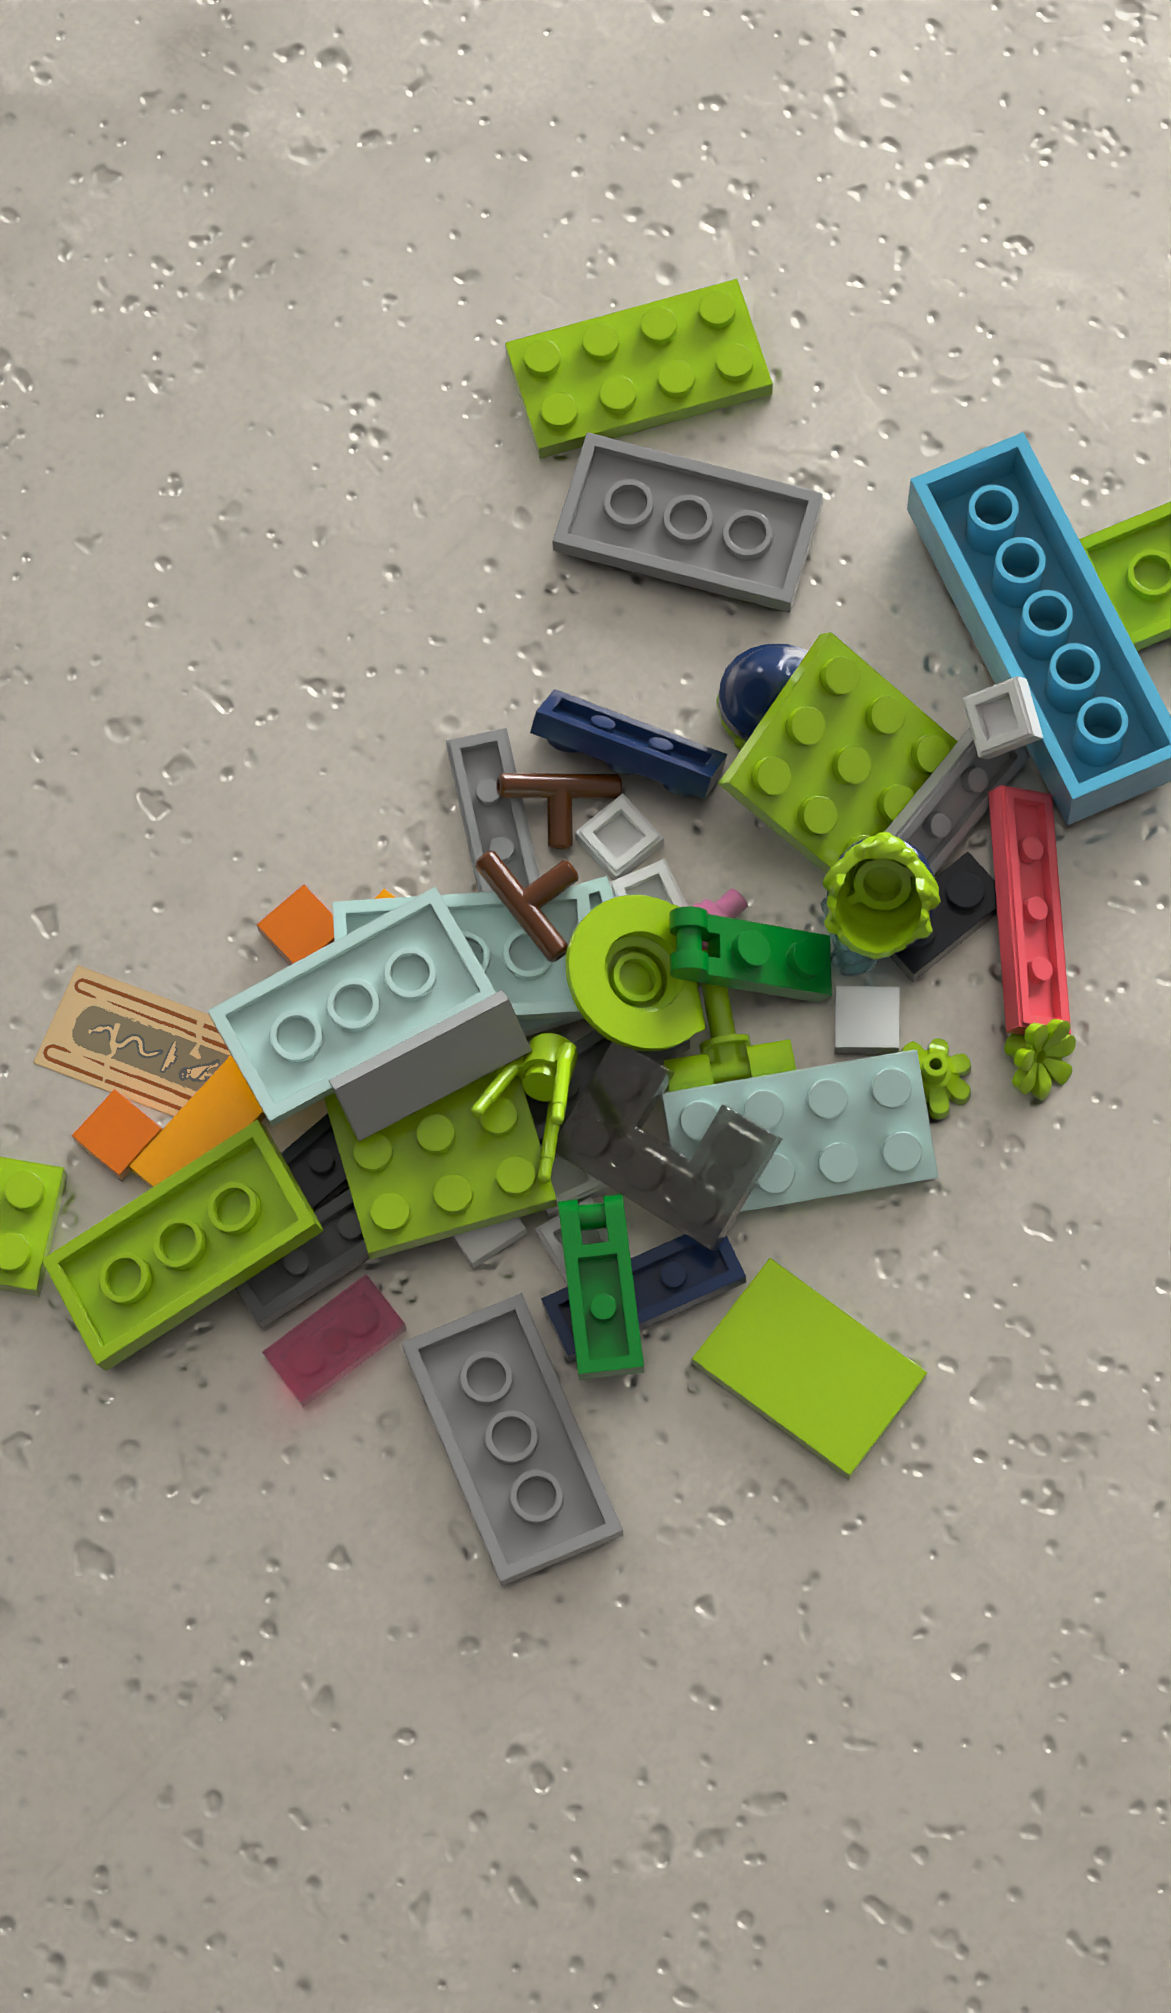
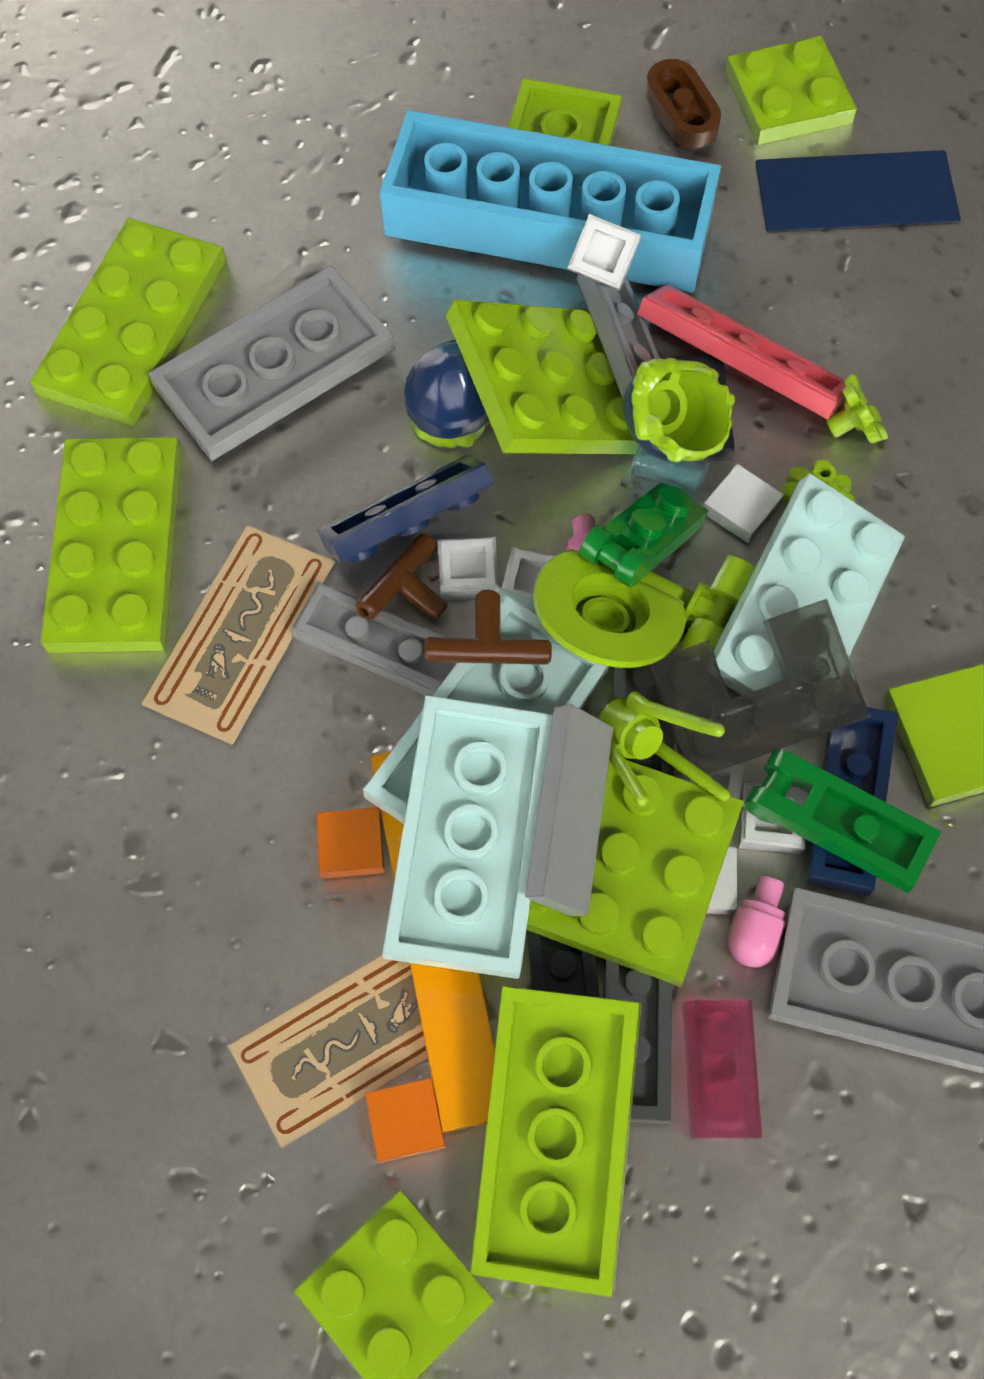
camera: 55 degrees left, 5 degrees down
none -> lime plate [41,437,182,653]
none -> sticker [141,525,335,745]
none -> bright pink cylinder [728,876,786,968]

